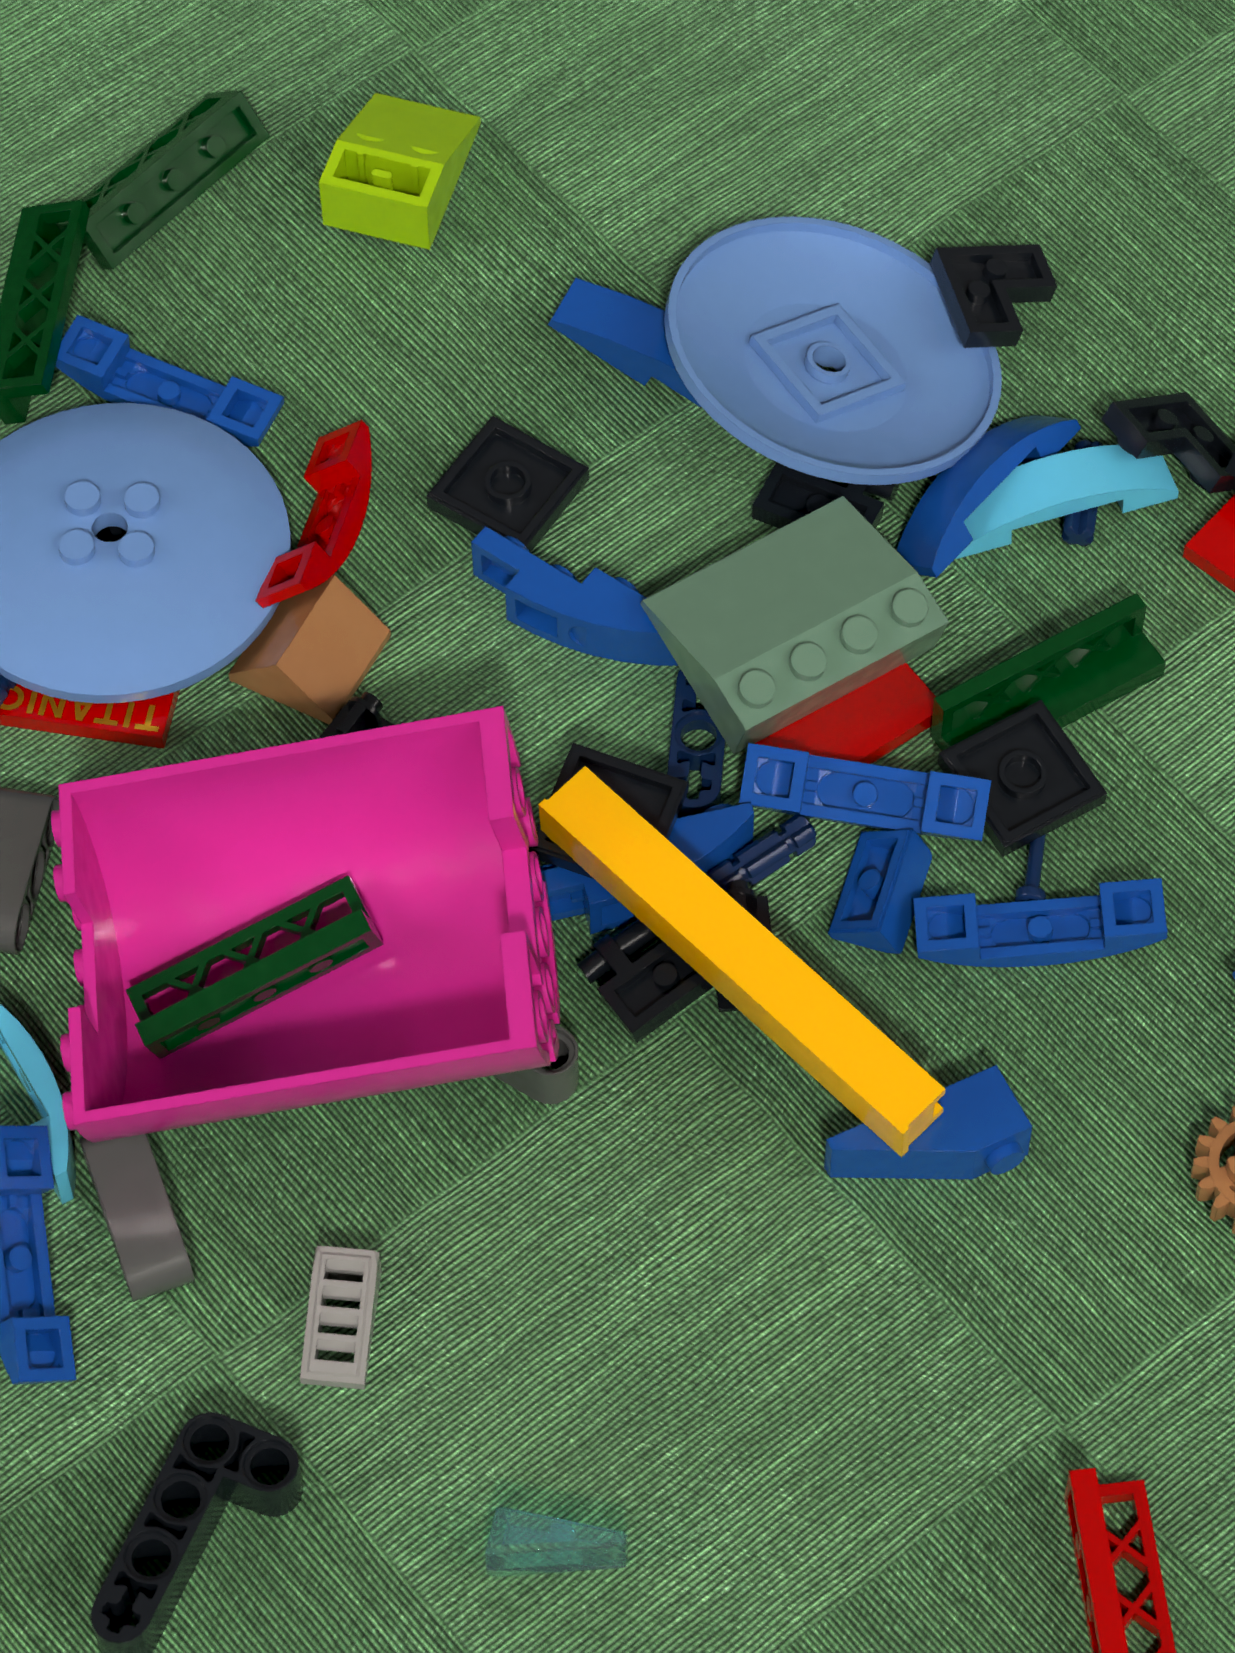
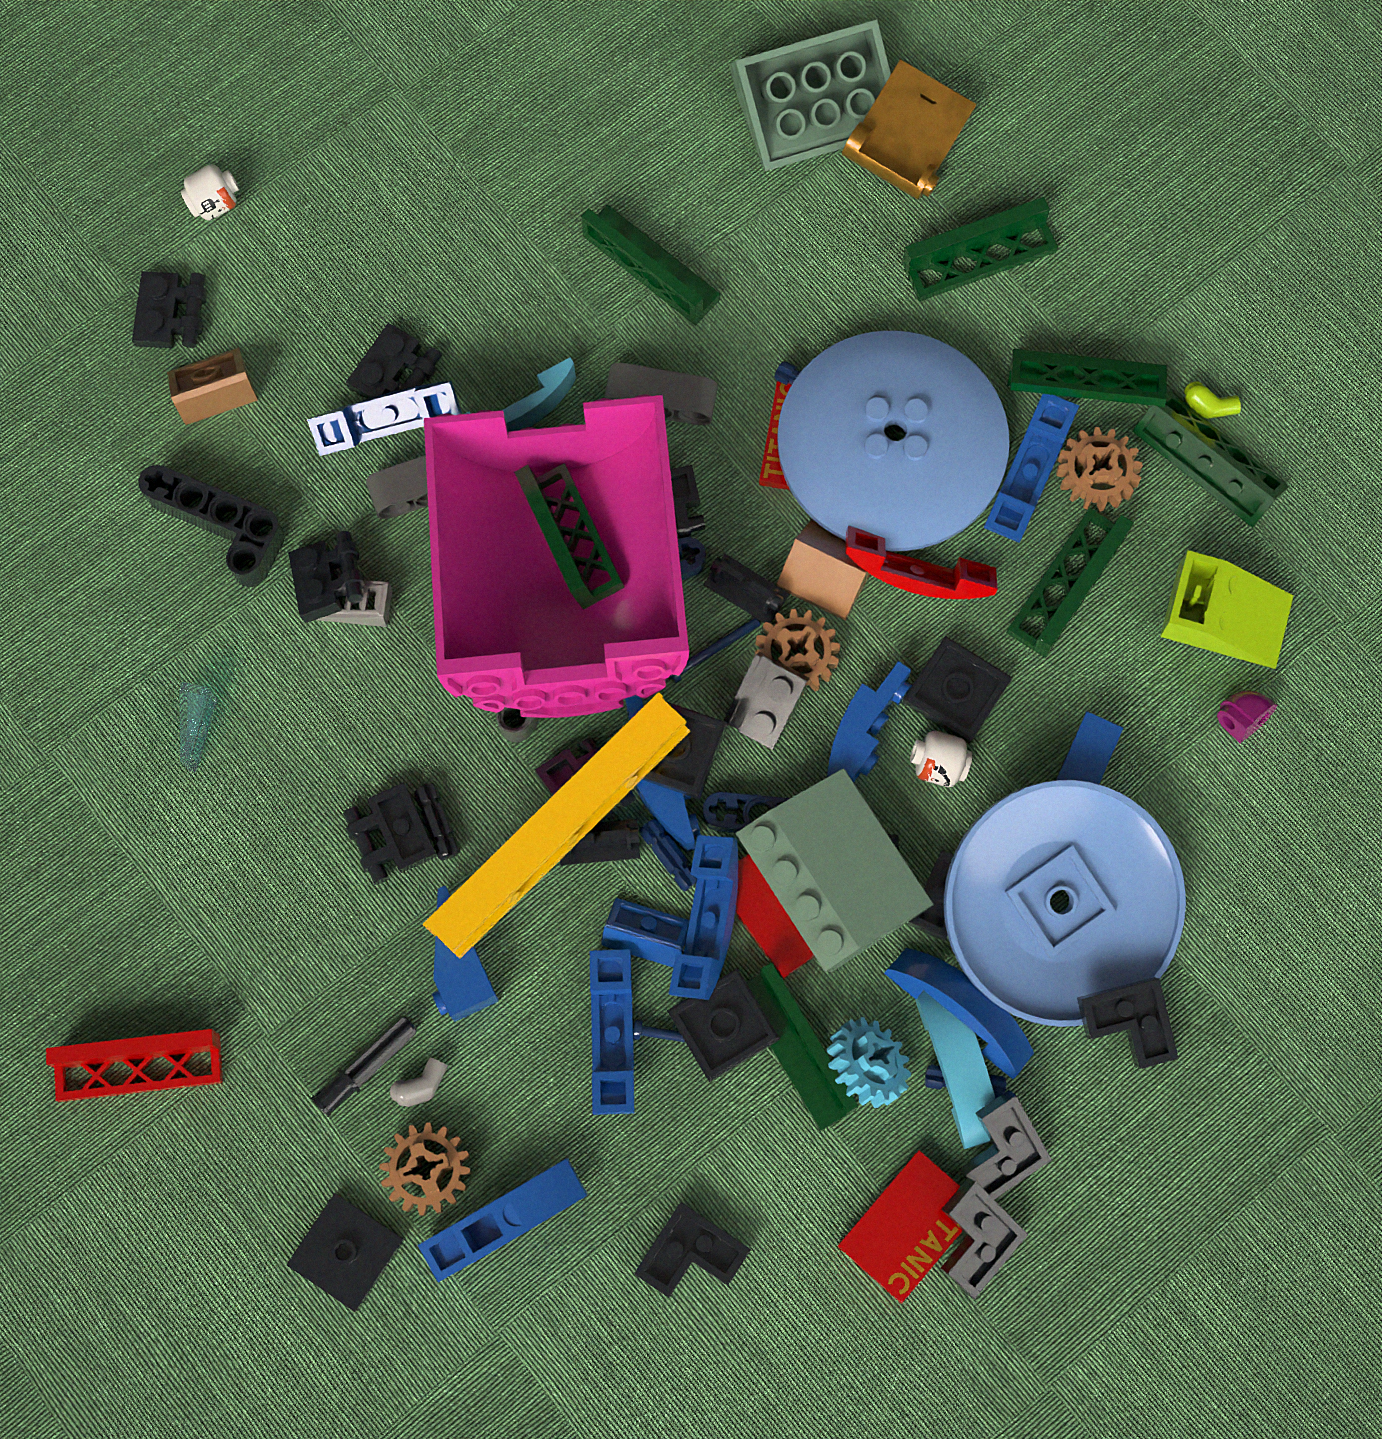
camera: 90 degrees right, 15 degrees up
none -> black plate [288,531,365,623]
none -> black axle [311,1015,417,1118]
none -> black plate [343,782,437,885]
none -> light grey arm [390,1057,448,1107]
none -> black axle [414,783,460,860]
none -> plate [723,651,810,750]
none -> medium nougat gear [754,609,840,695]
none -> medium azure gear [827,1017,911,1108]
none -> white head [910,731,972,787]
none -> dark green fence [1006,508,1134,658]
none -> medium nougat gear [1056,427,1143,511]
none -> lime arm [1184,381,1241,419]
none -> magenta piece [1217,690,1277,743]

